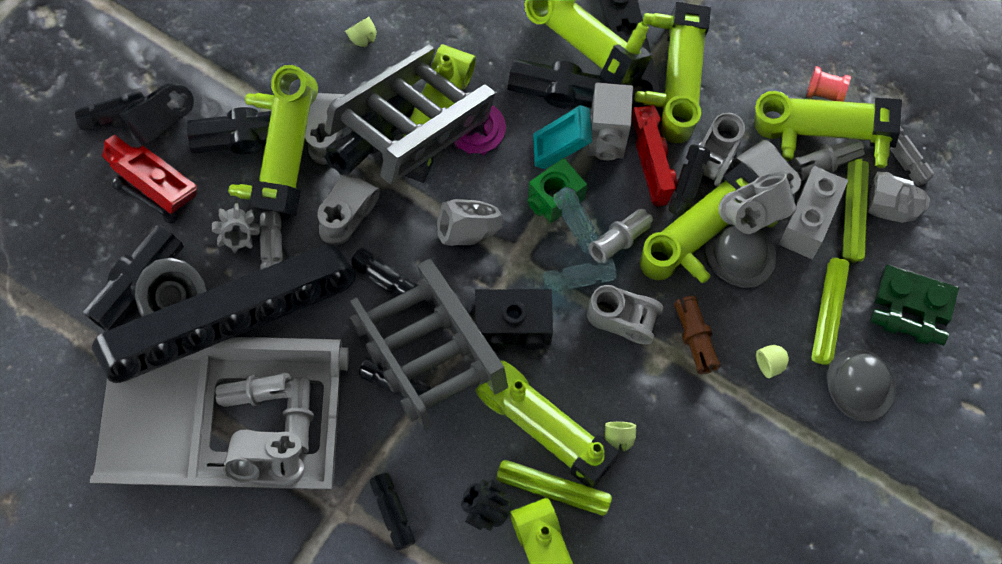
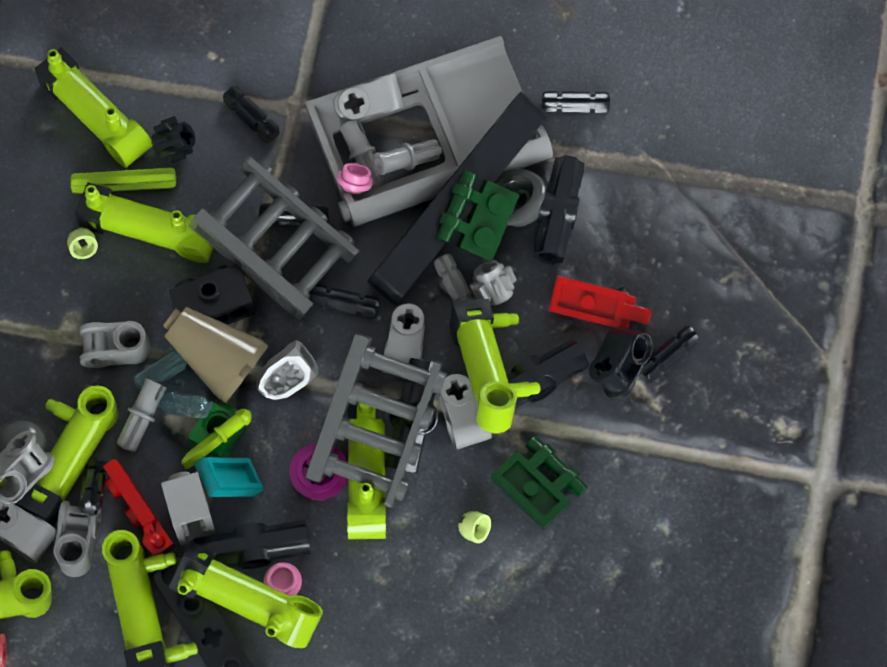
camera: 160 degrees right, 0 degrees up
reddish brown pin [674,296,721,375] -> none
none -> dark tan cone [163,307,268,404]
none -> lime piece [182,409,252,469]
none -> bright pink plate [264,562,302,596]
none -> bright pink plate [337,163,373,194]
none -> dark green plate [436,170,519,261]
none -> dark green plate [491,436,588,531]
none -> axle [542,91,610,113]

